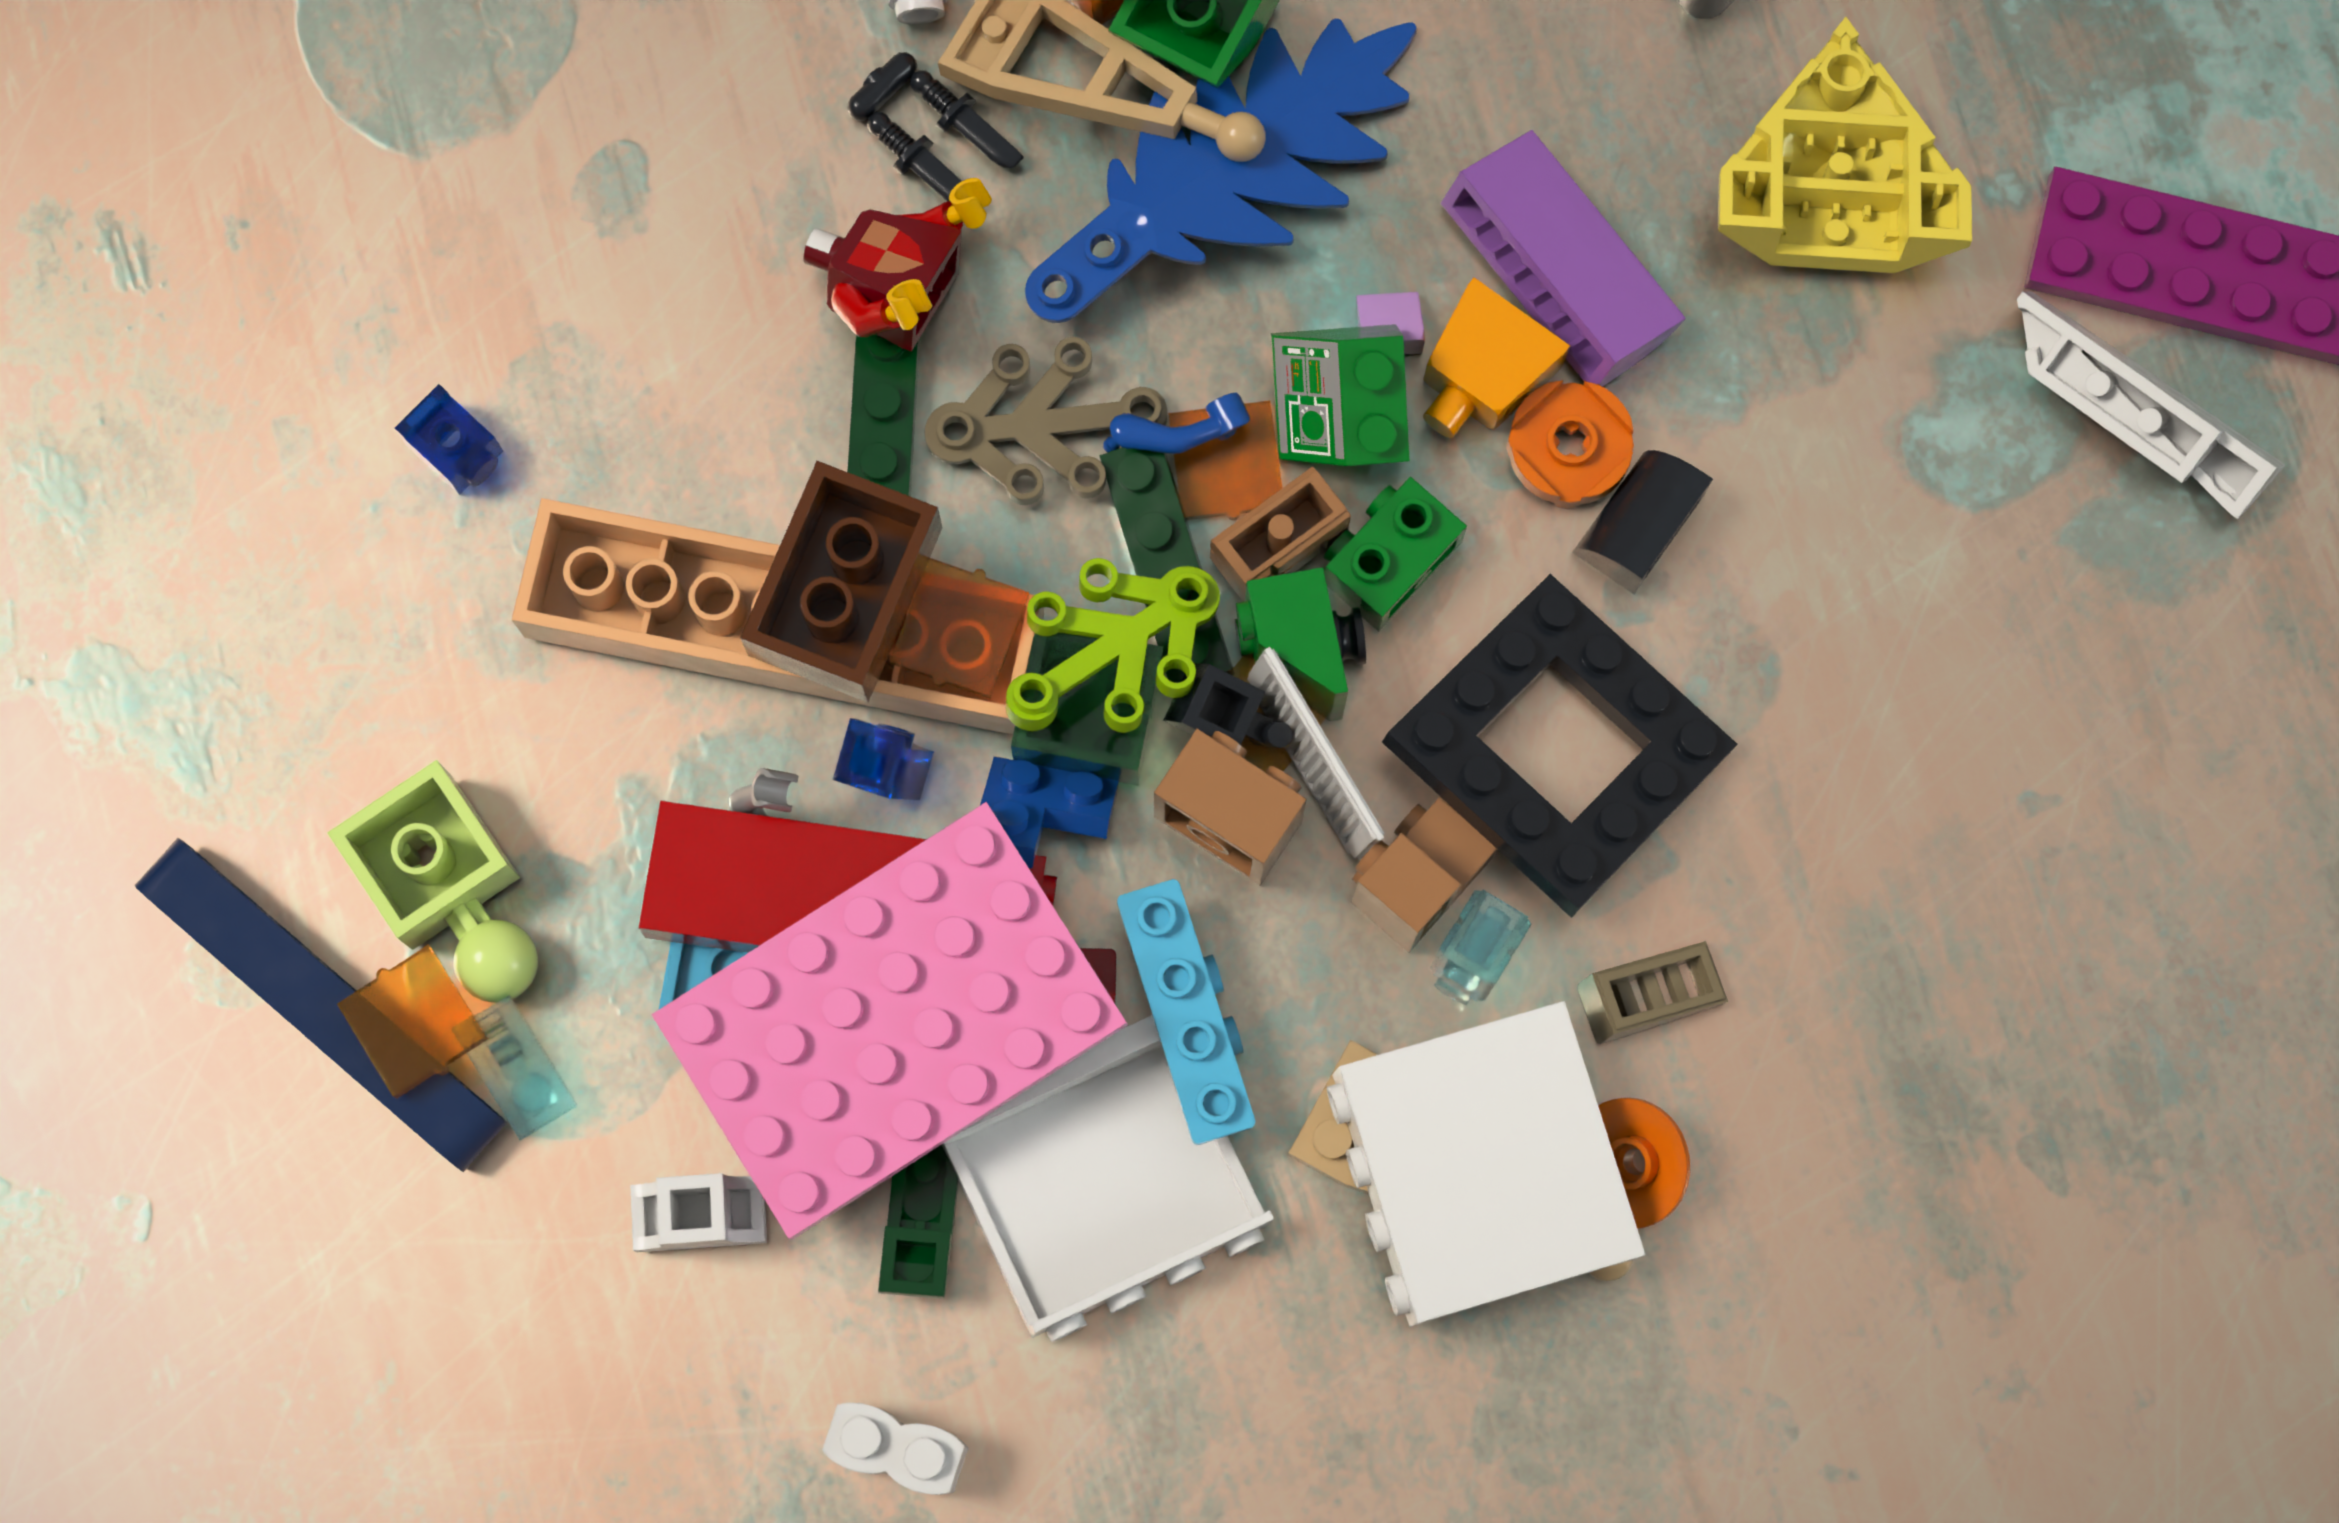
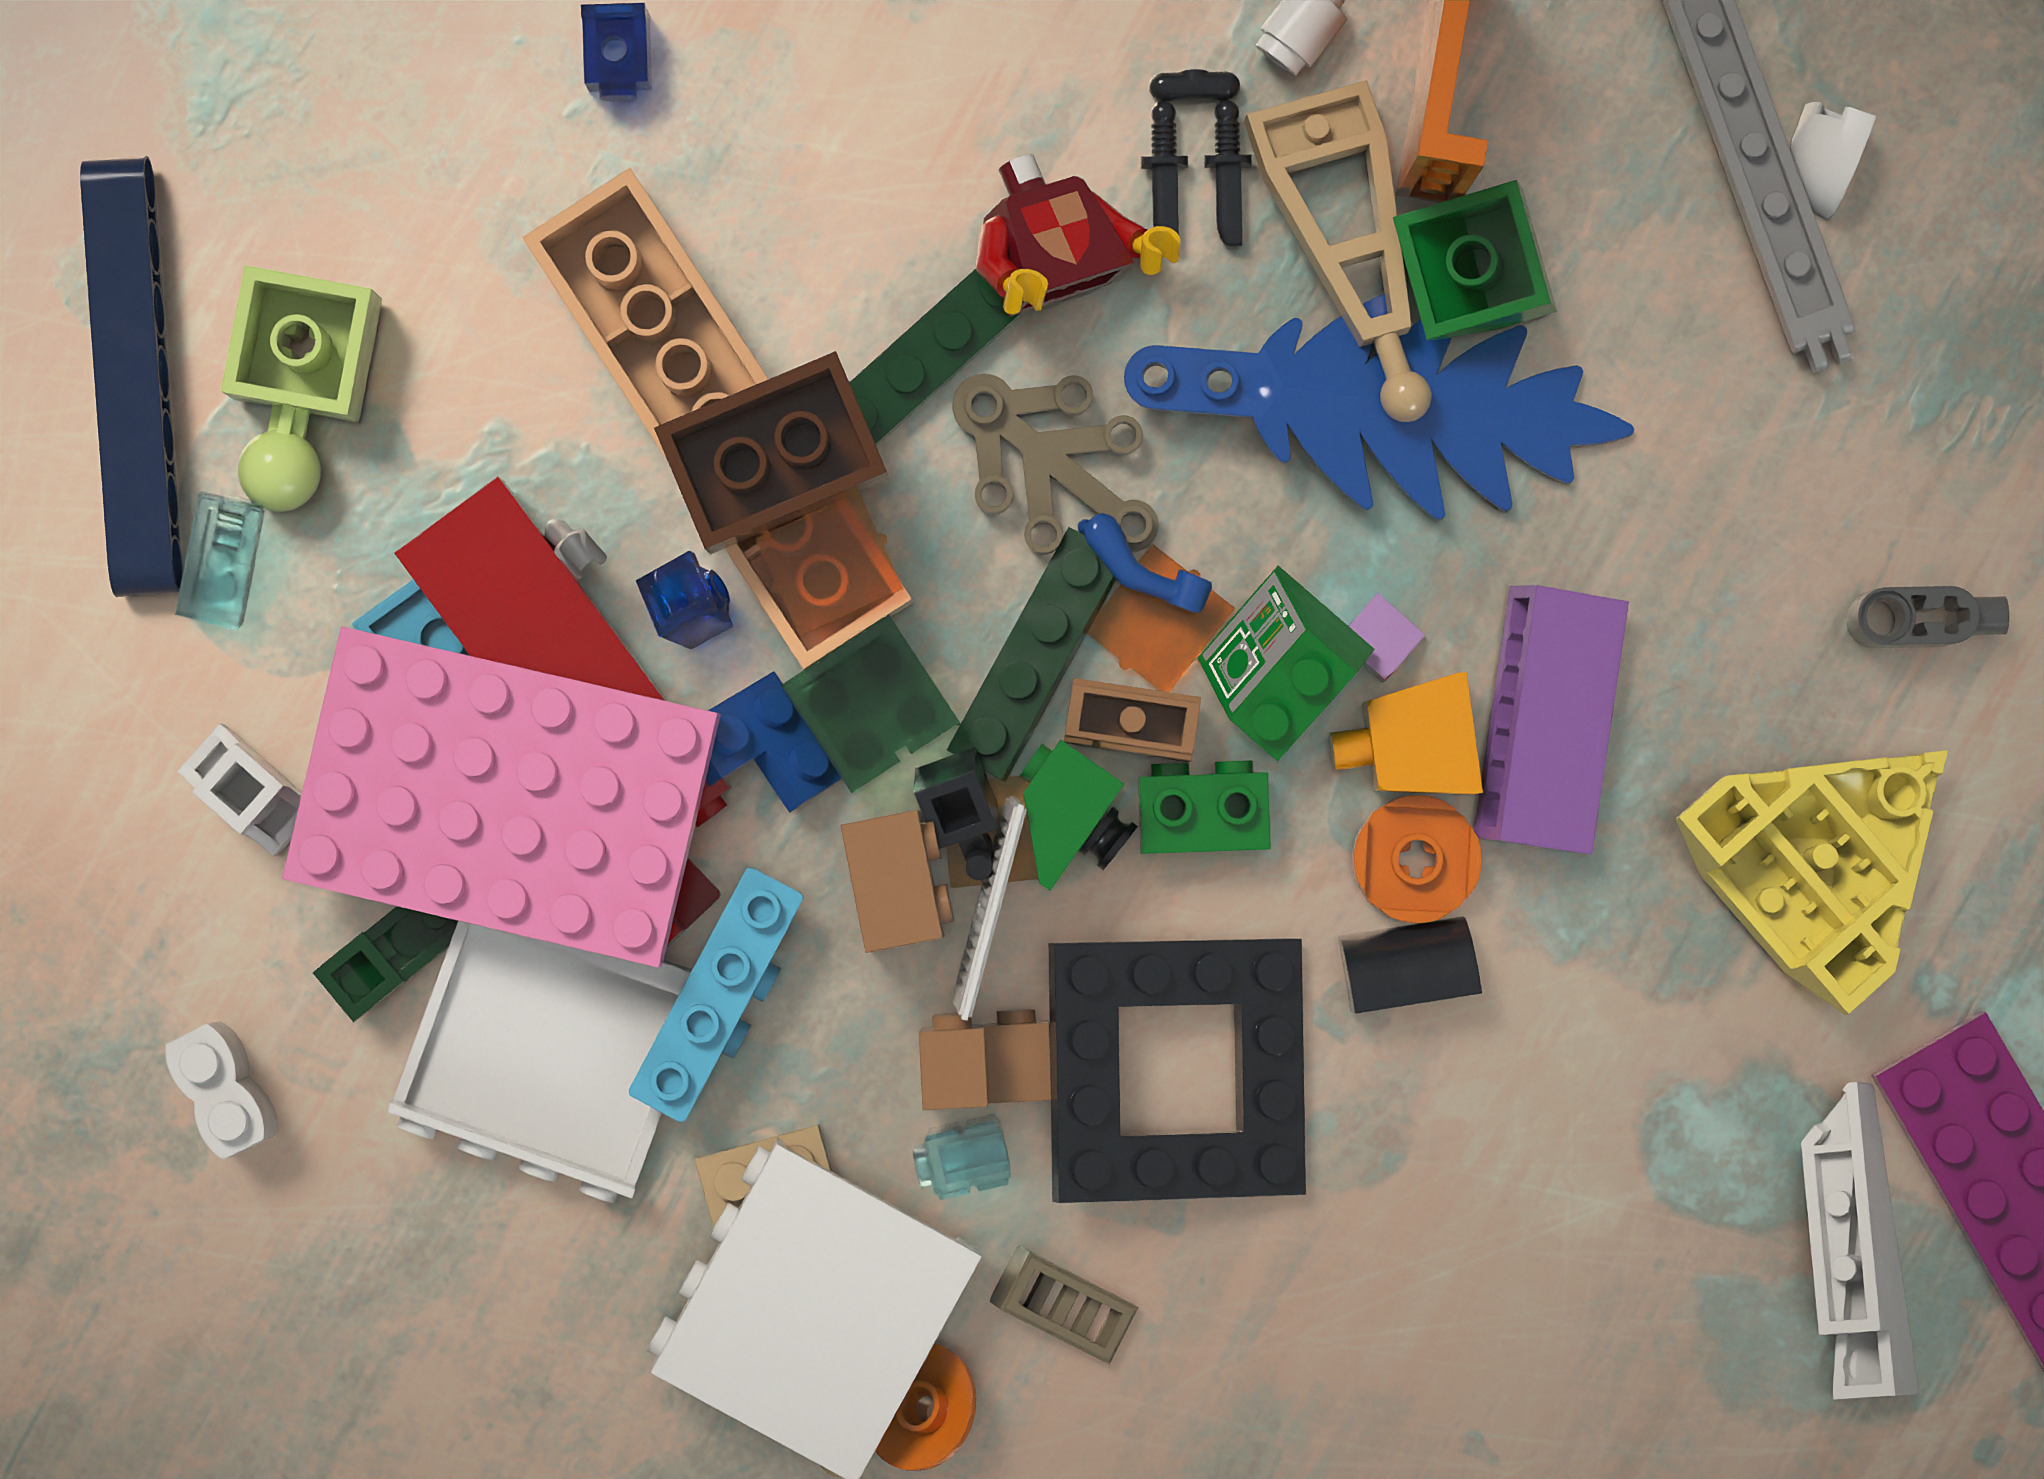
camera: 45 degrees right, 10 degrees up
clear orange piece [337,944,488,1099] -> none
lime plant [1006,558,1220,732] -> none

